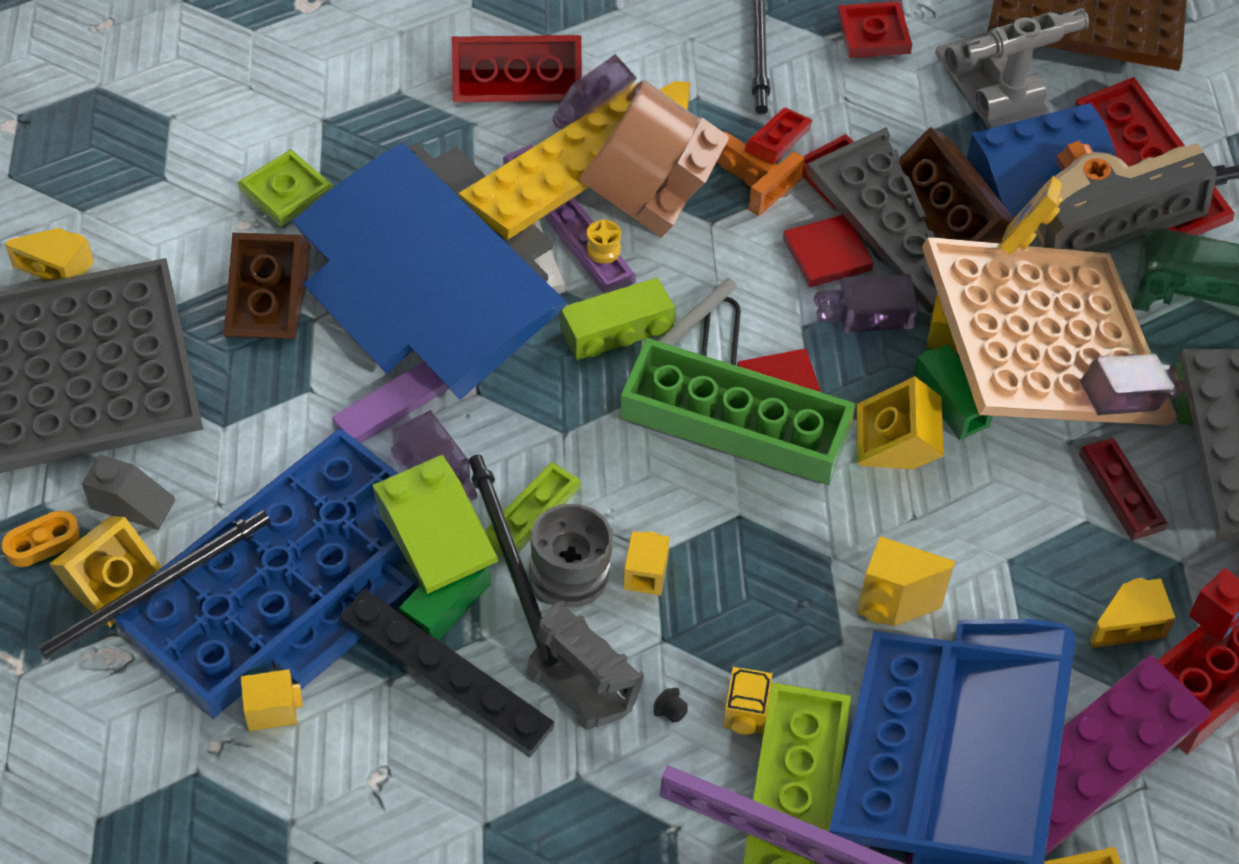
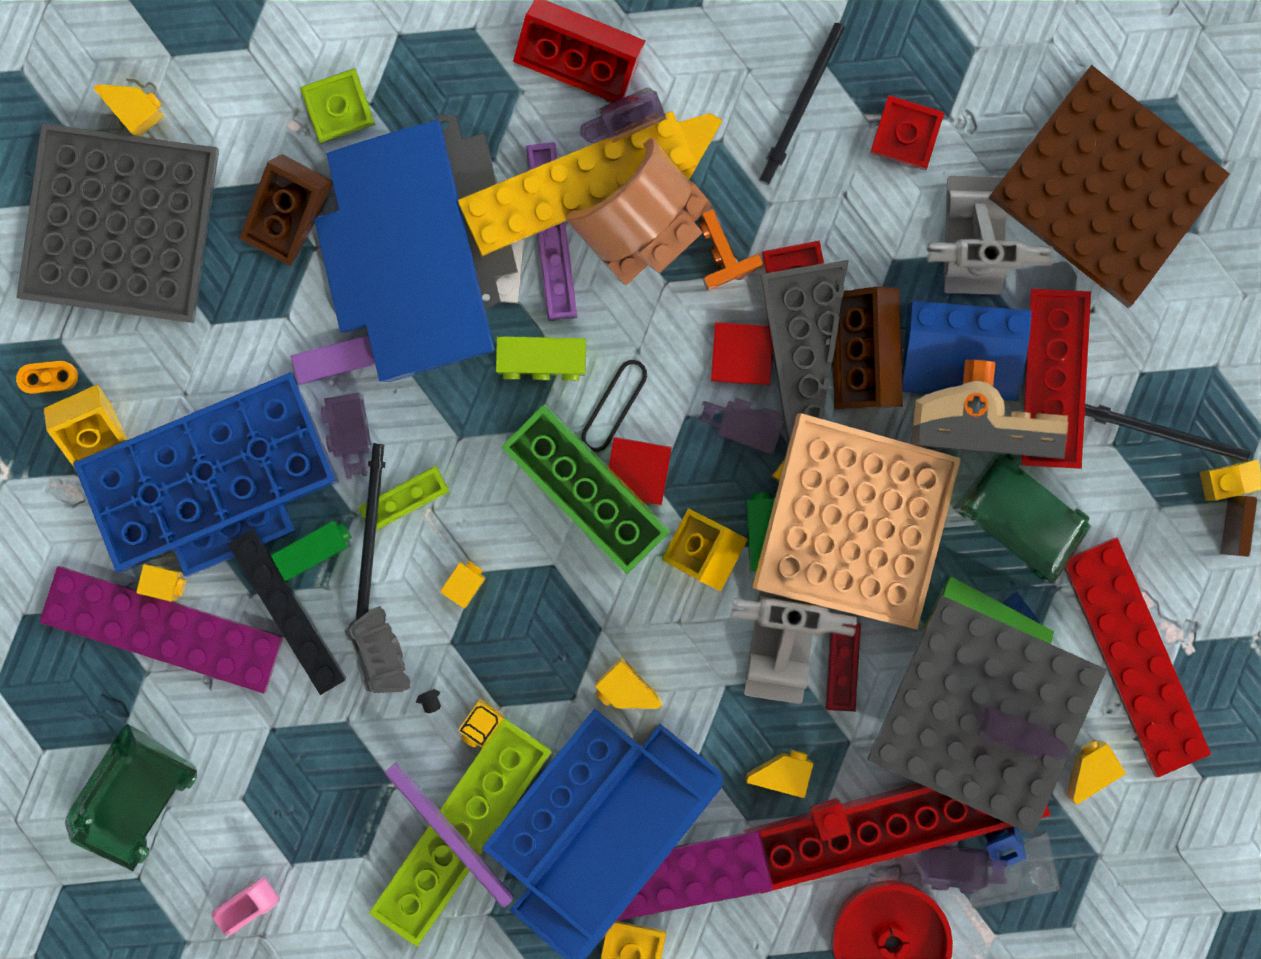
camera: 25 degrees right, 35 degrees up
black bar [38,510,271,660] -> none
dark grey slope [82,454,175,530] -> none
lime slope [373,454,498,594] -> none
flat silver wheel [529,504,613,608] -> none
yellow wheel [587,220,621,264] -> none
light grey bar [658,278,736,346] -> none
red tile [744,107,813,164] -> none
yellow tile [1000,176,1063,255] -> none
clear purple brick [1080,354,1186,415] -> none
none -> magenta plate [39,566,284,694]
none -> light grey plate [731,591,856,704]

